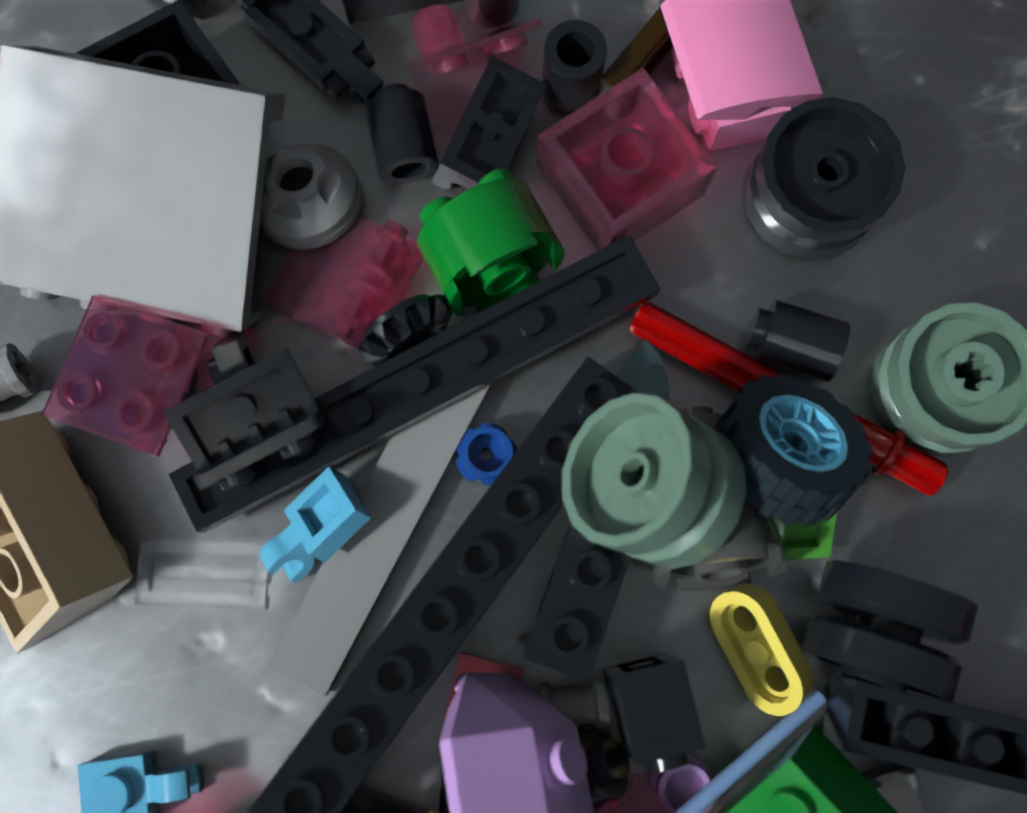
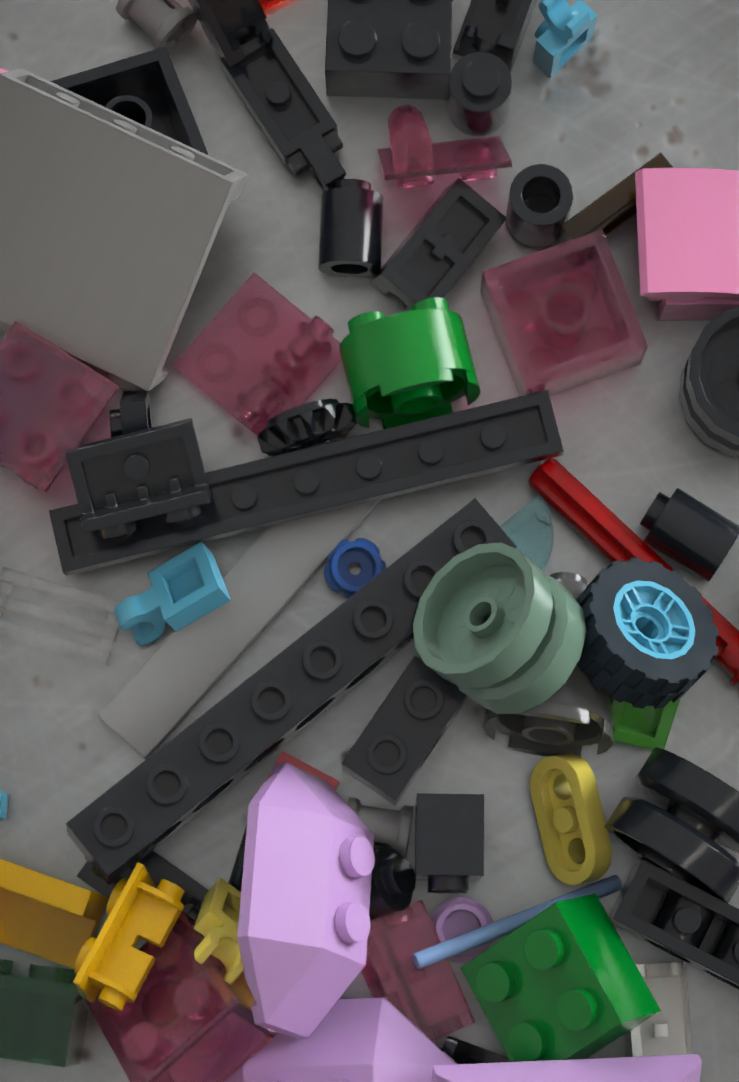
camera: 15 degrees right, 0 degrees up
light grey piece [259,143,363,250] -> none

